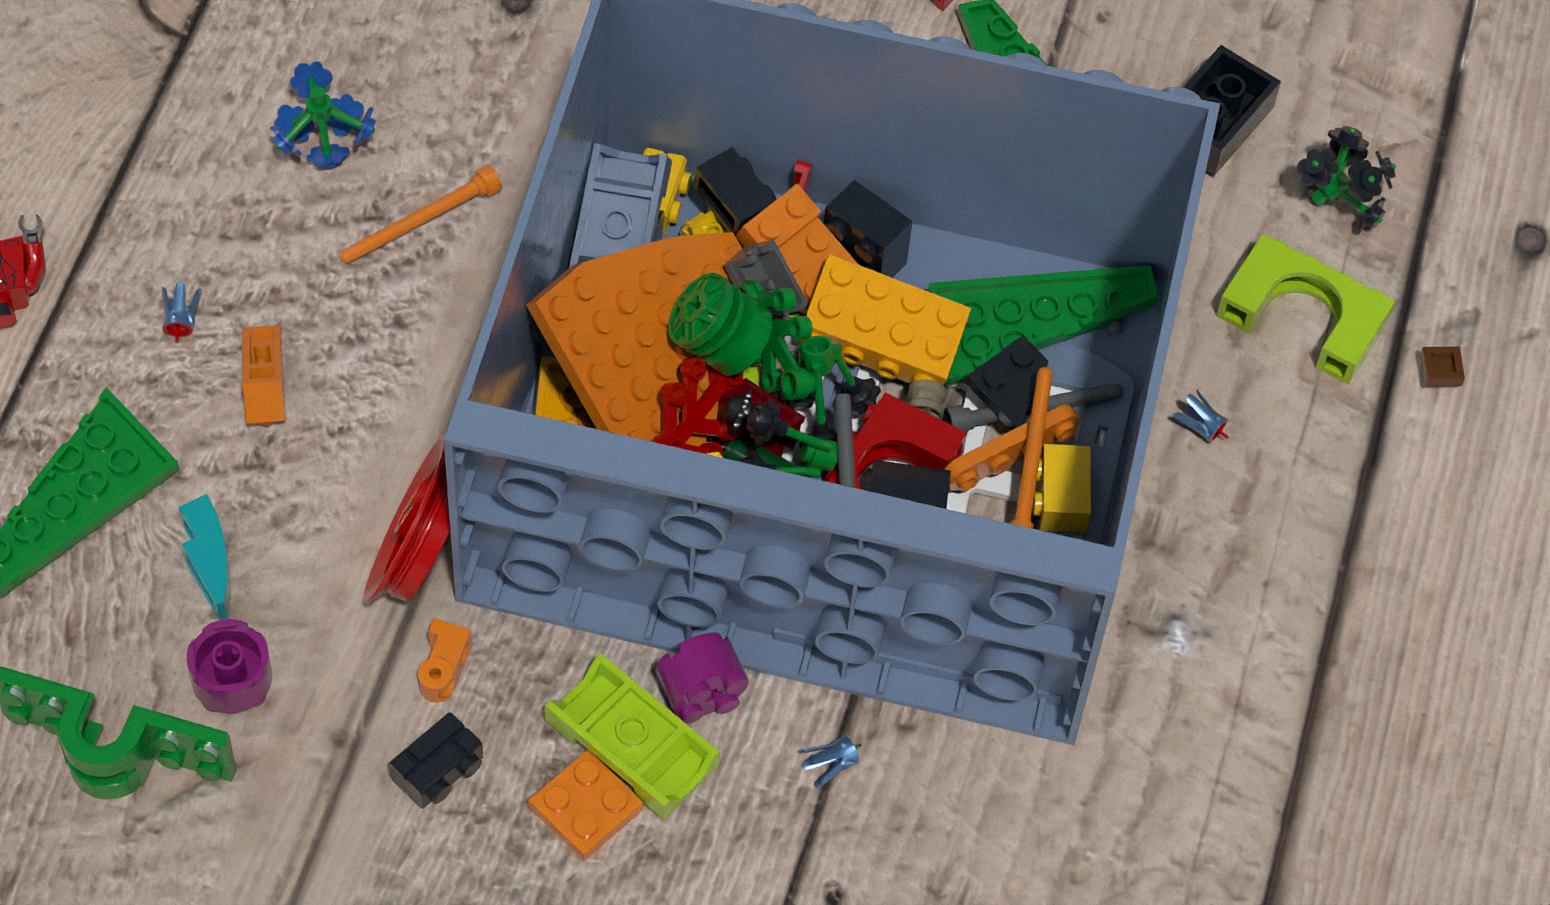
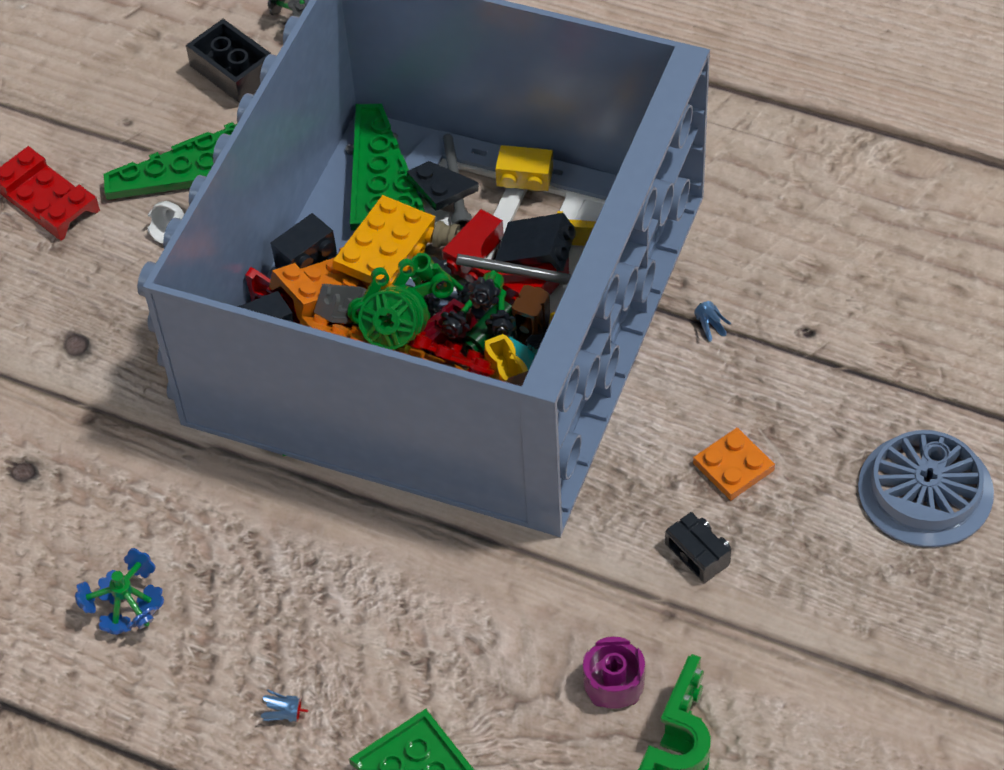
camera: 75 degrees left, 5 degrees down
teal slope [179,494,231,620] -> none
orange slope [242,325,286,425] -> none
orange piece [340,164,502,263] -> none
red piece [363,435,450,604] -> none
orange leg [418,618,473,703] -> none
lime piece [545,653,720,820] -> none
magenta brick [656,632,749,724] -> none
orange plate [944,404,1080,492] -> none
orange piece [1010,367,1053,529] -> none

